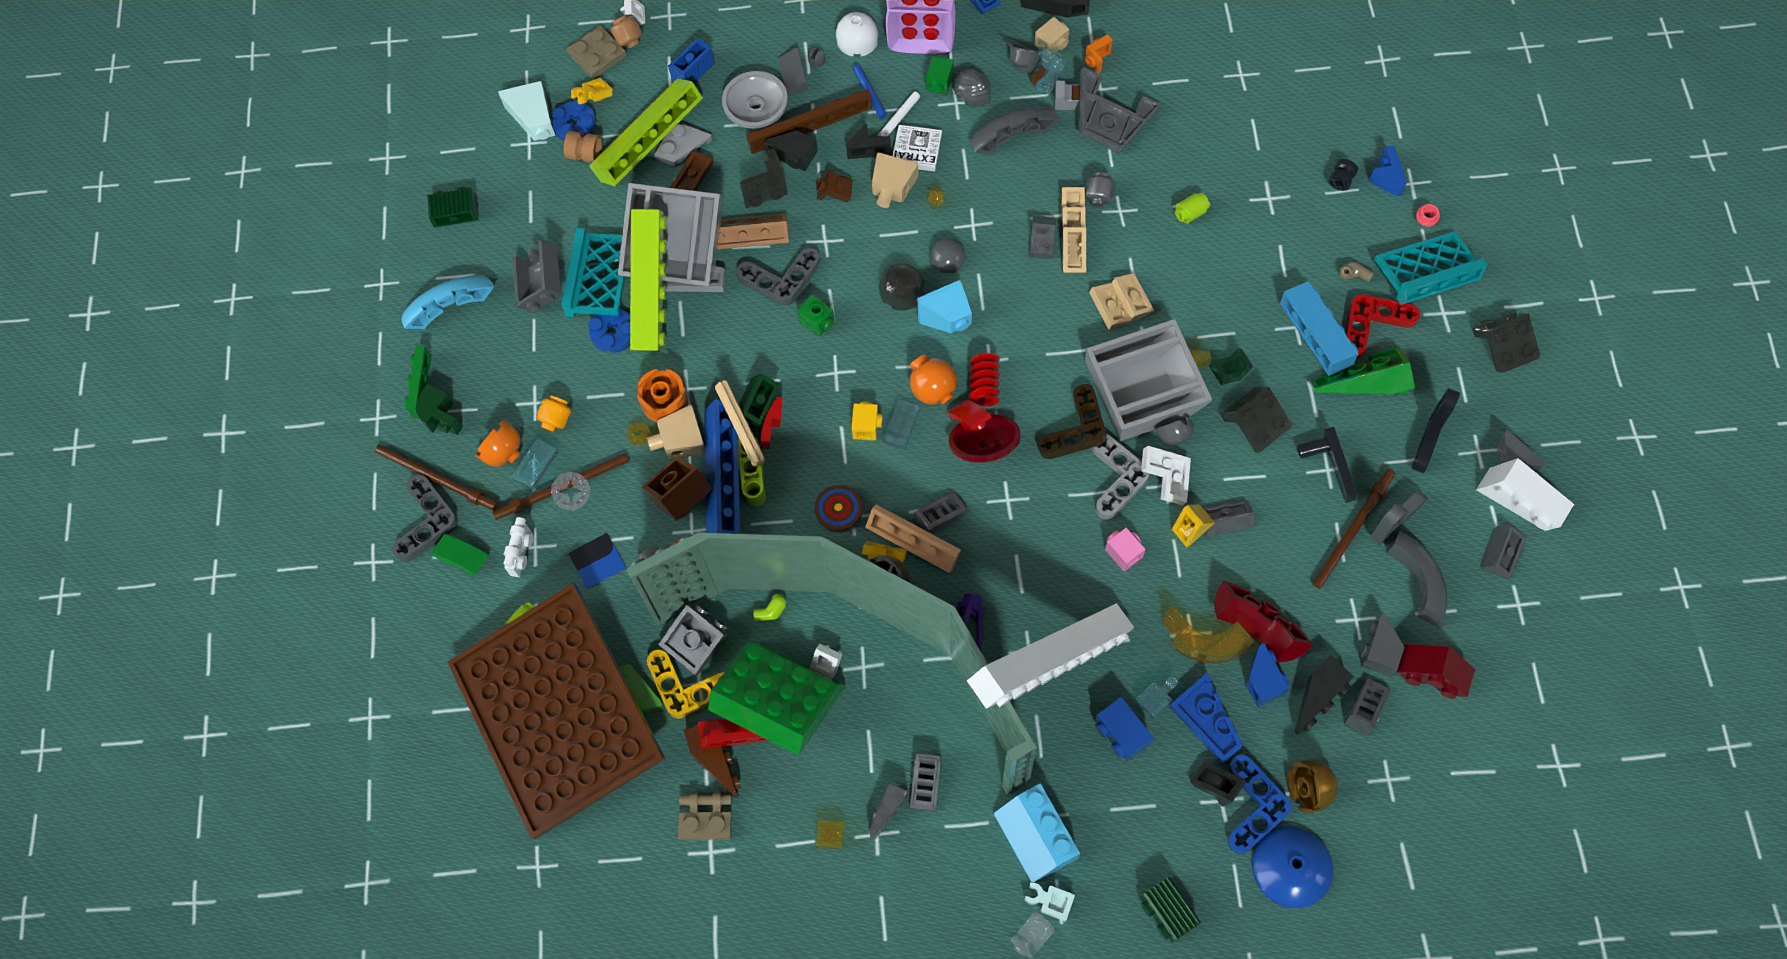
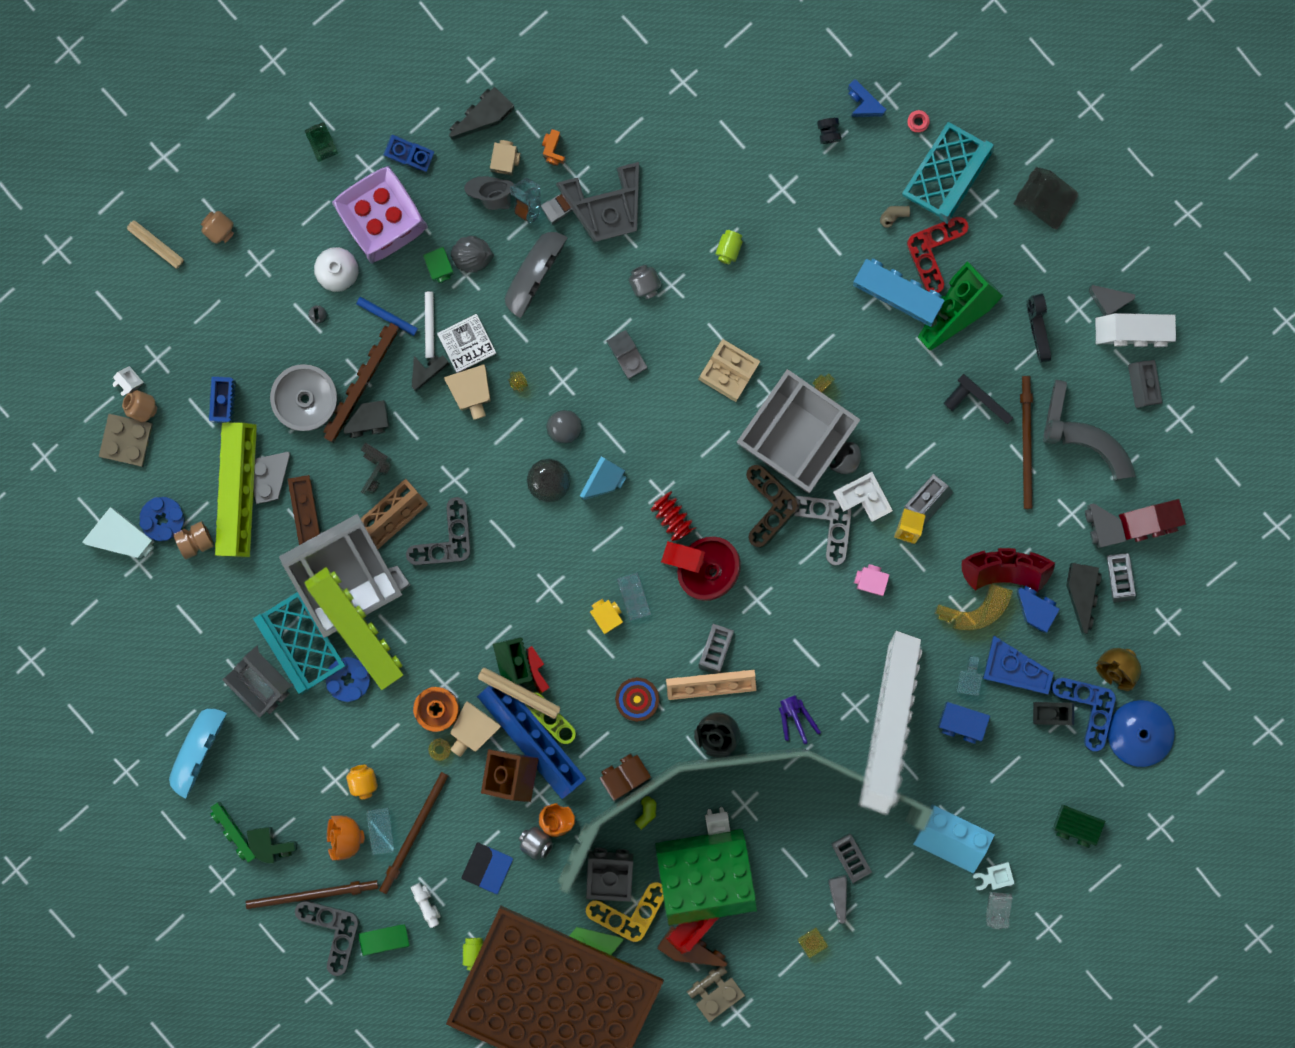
camera: 40 degrees left, 20 degrees up
dark green brick [427,187,479,228] -> none
clear gear [551,472,590,510] -> none
yellow plate [571,78,613,104] -> none
dark grey slope [778,48,807,95] -> none
green brick [797,295,834,336] -> none
reddish brown bracket [816,171,853,202] -> none
yellow plate [862,541,907,562] -> none
orange brick [910,354,957,405] -> none
tan slope [1062,187,1086,273] -> none
clear green bracket [1209,349,1253,385] -> none
clear smoke bracket [1220,387,1292,453] -> none

